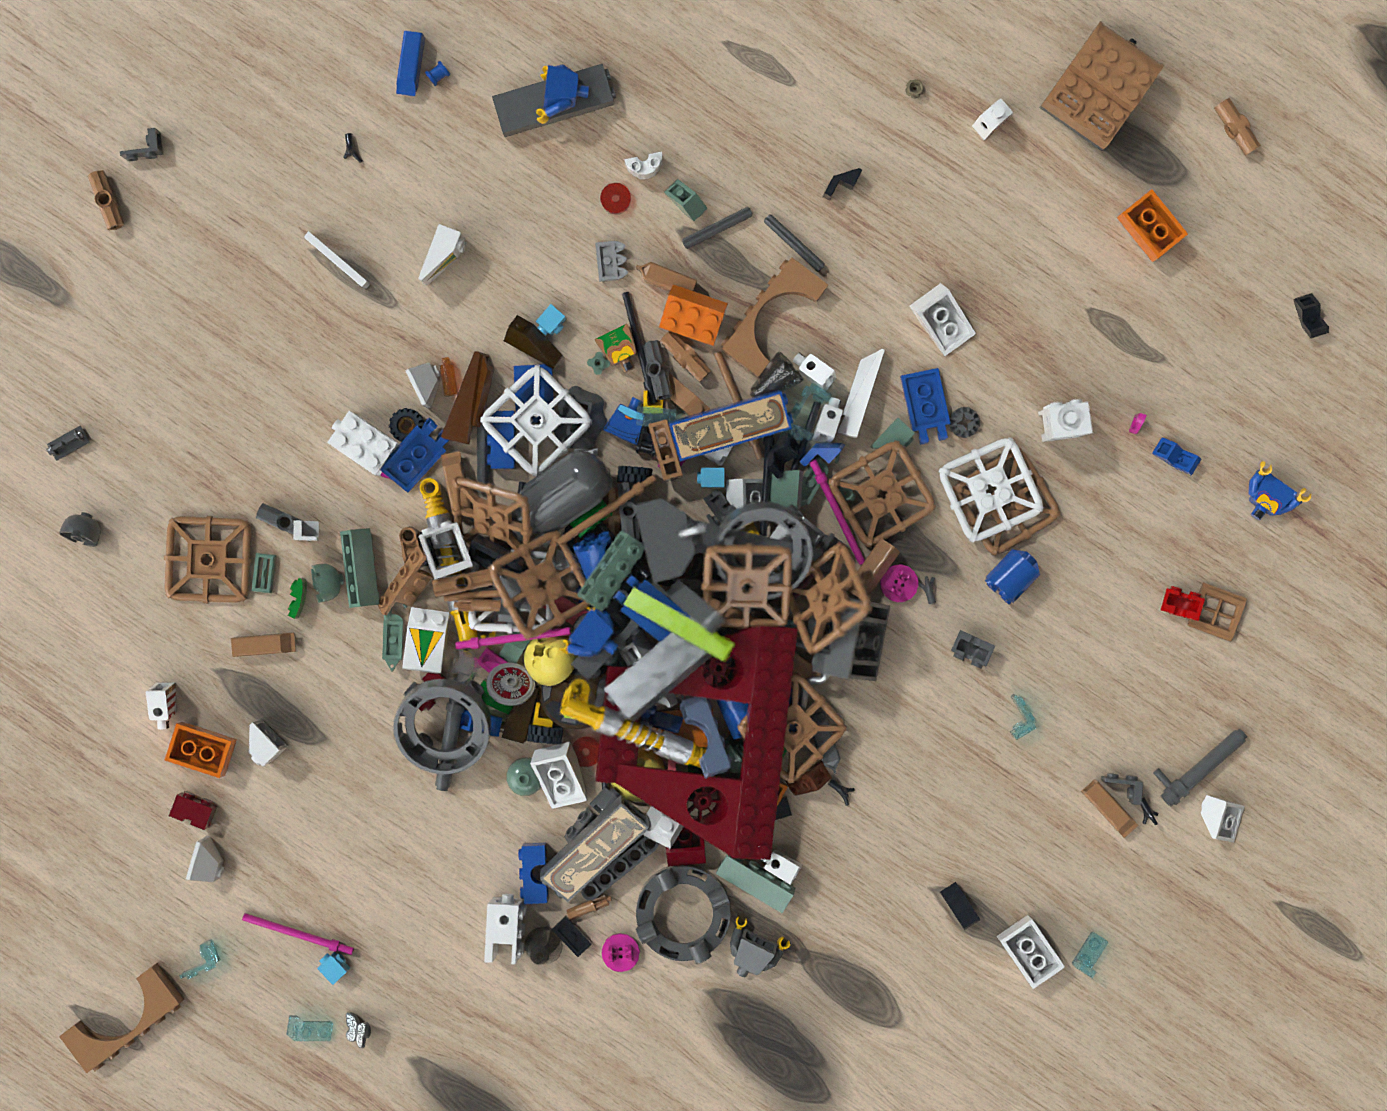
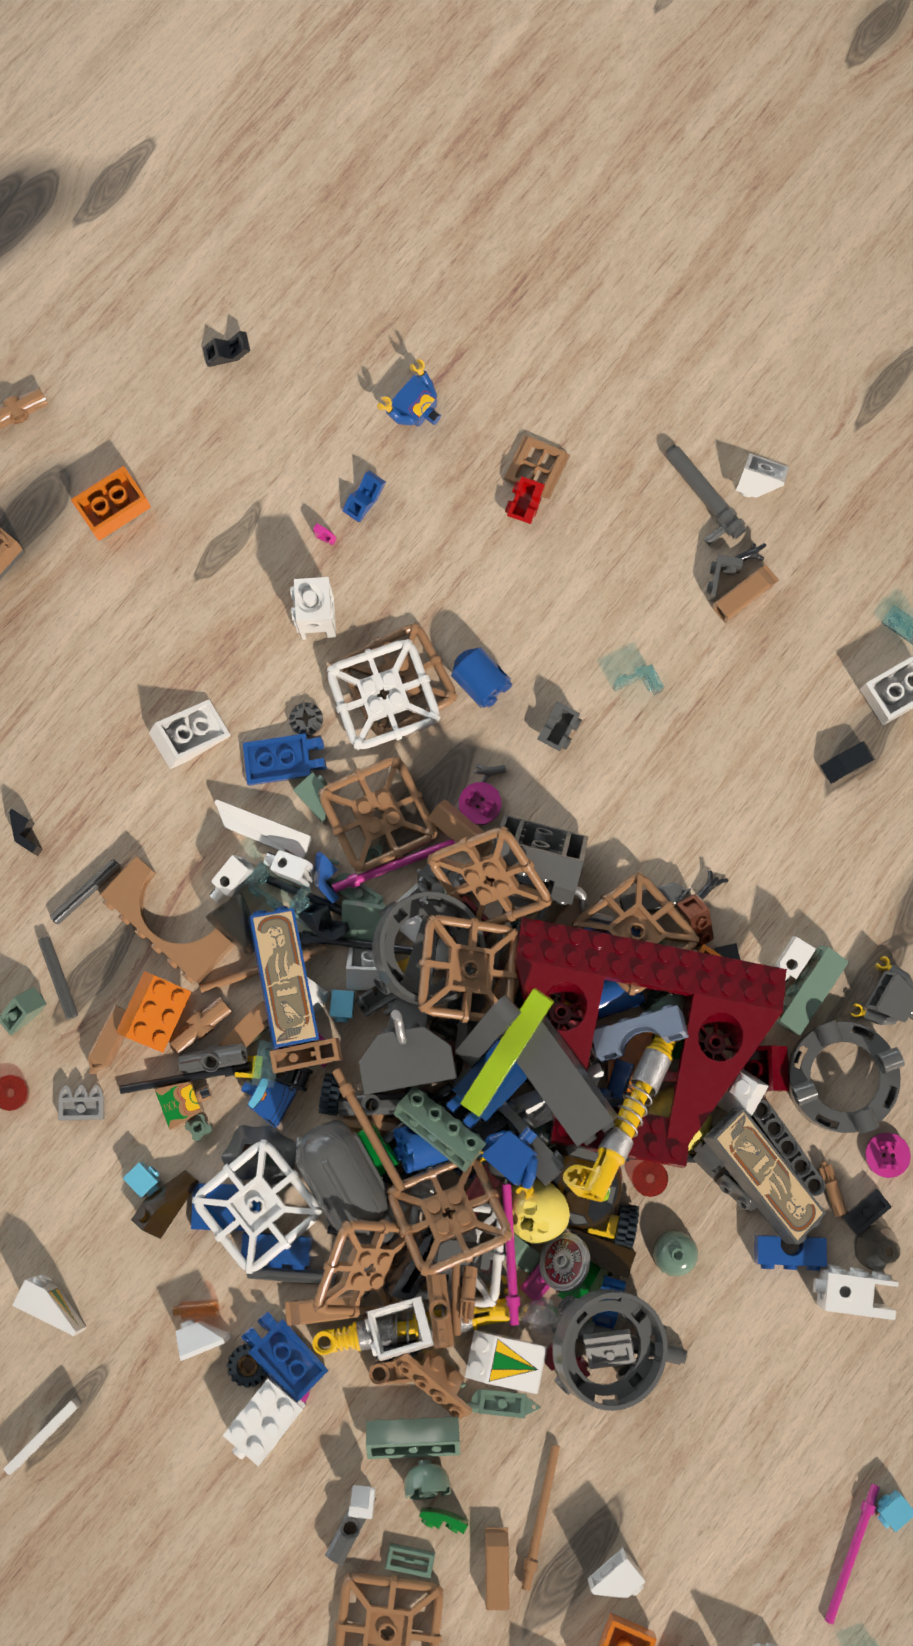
camera: 80 degrees left, 10 degrees down
reddish brown wedge [441,351,494,445] -> none
white slope [530,742,588,809] -> none
none -> medium nougat bar [521,1444,560,1591]
none -> light grey plate [584,1329,635,1369]

